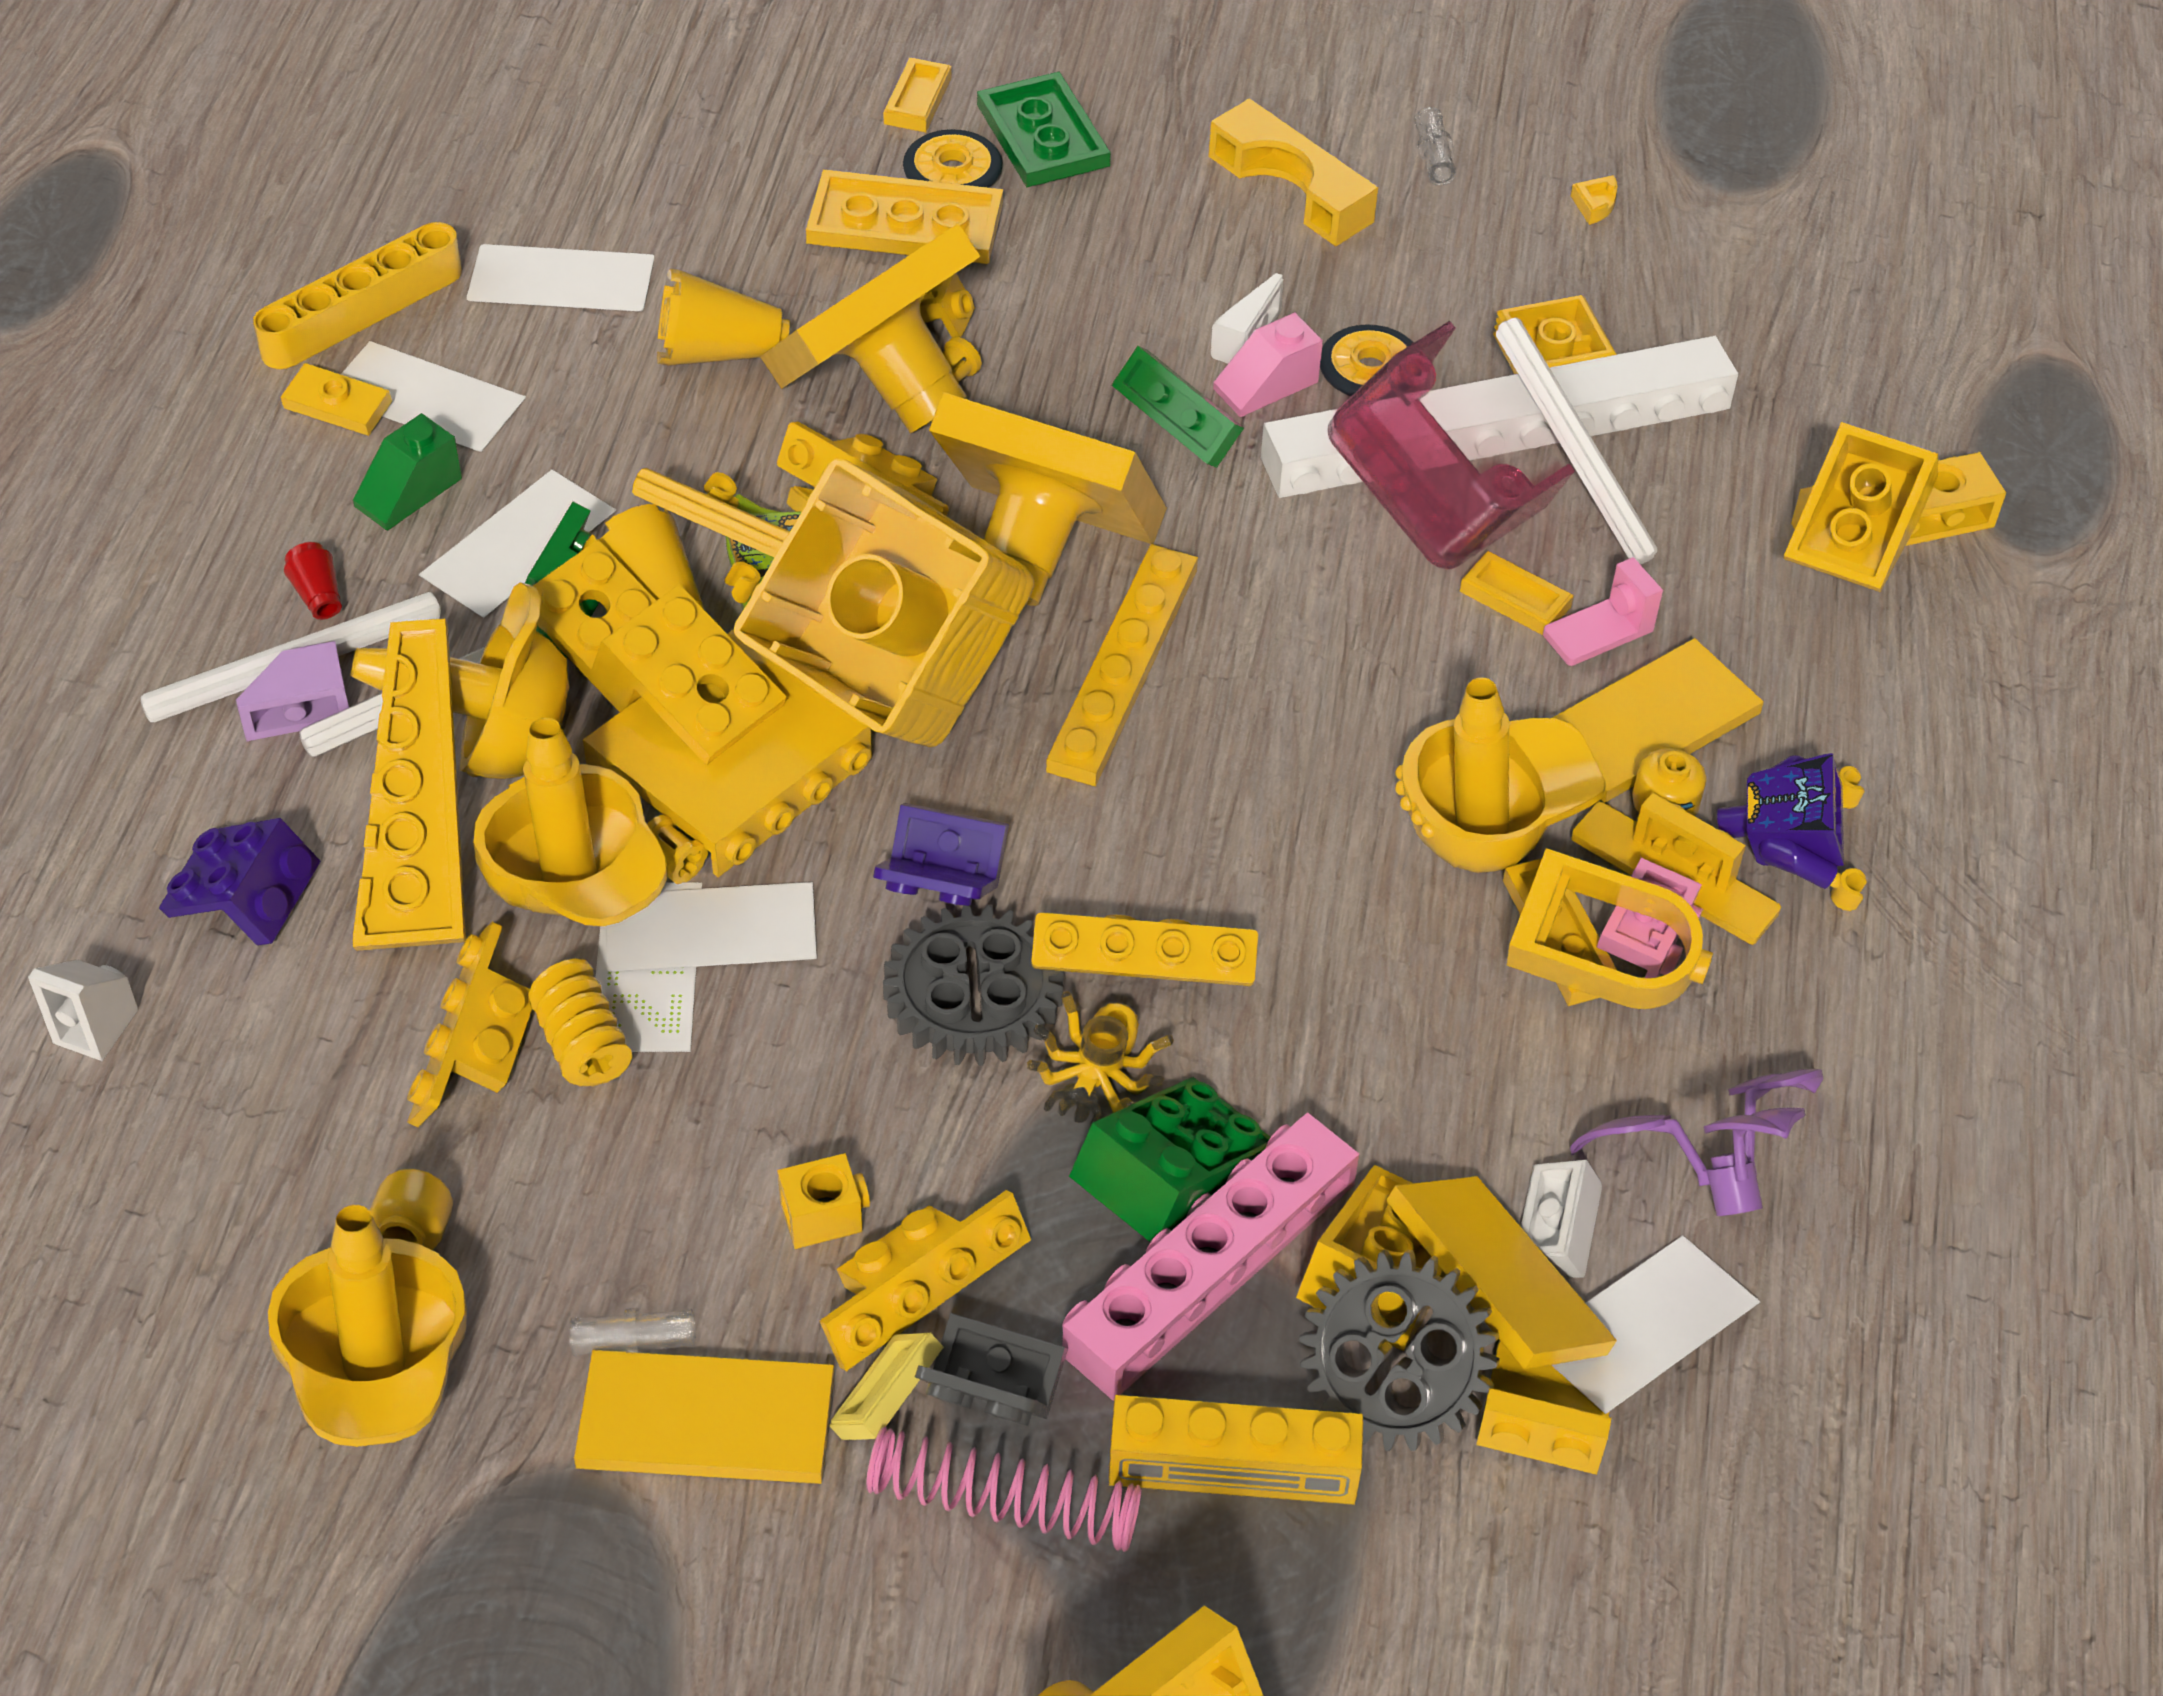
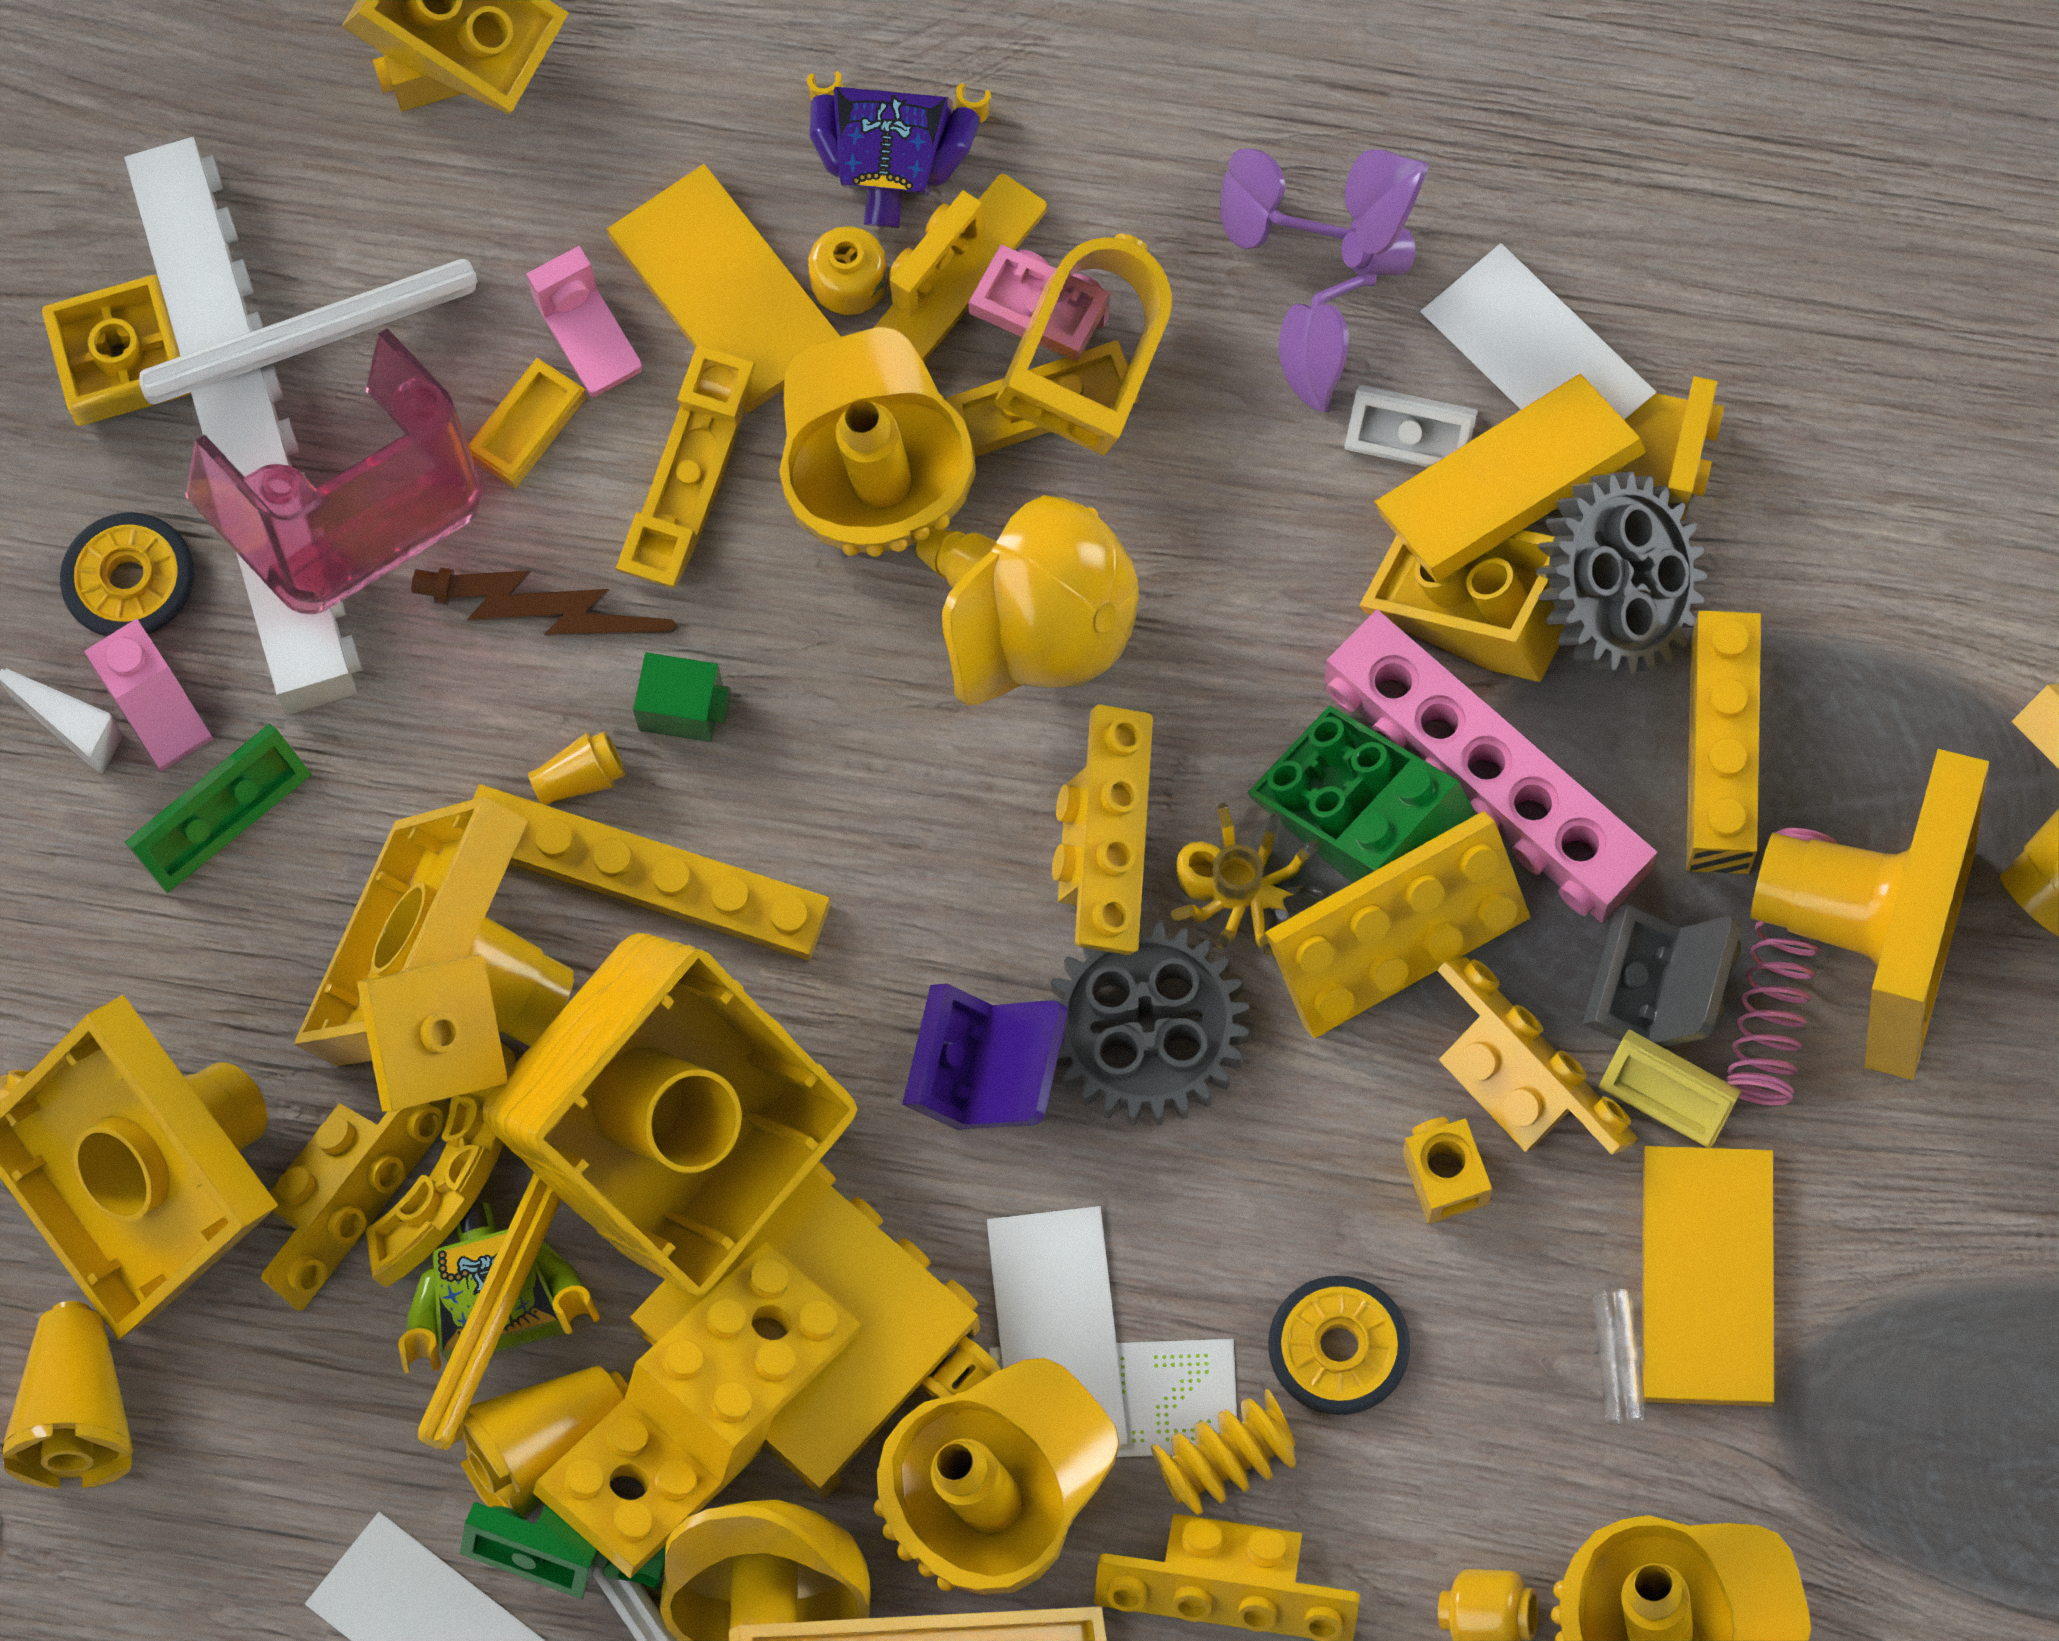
camera: 85 degrees left, 20 degrees up
none -> yellow plate [357,955,508,1112]
none -> reddish brown piece [411,567,677,636]
none -> yellow cone [528,731,626,805]
none -> yellow slope [616,344,756,589]
none -> green brick [633,652,731,742]
none -> yellow piece [915,495,1139,706]
none -> yellow plate [1265,811,1531,1039]
none -> yellow wheel [1268,1276,1410,1415]
none -> yellow piece [1750,749,1989,1080]

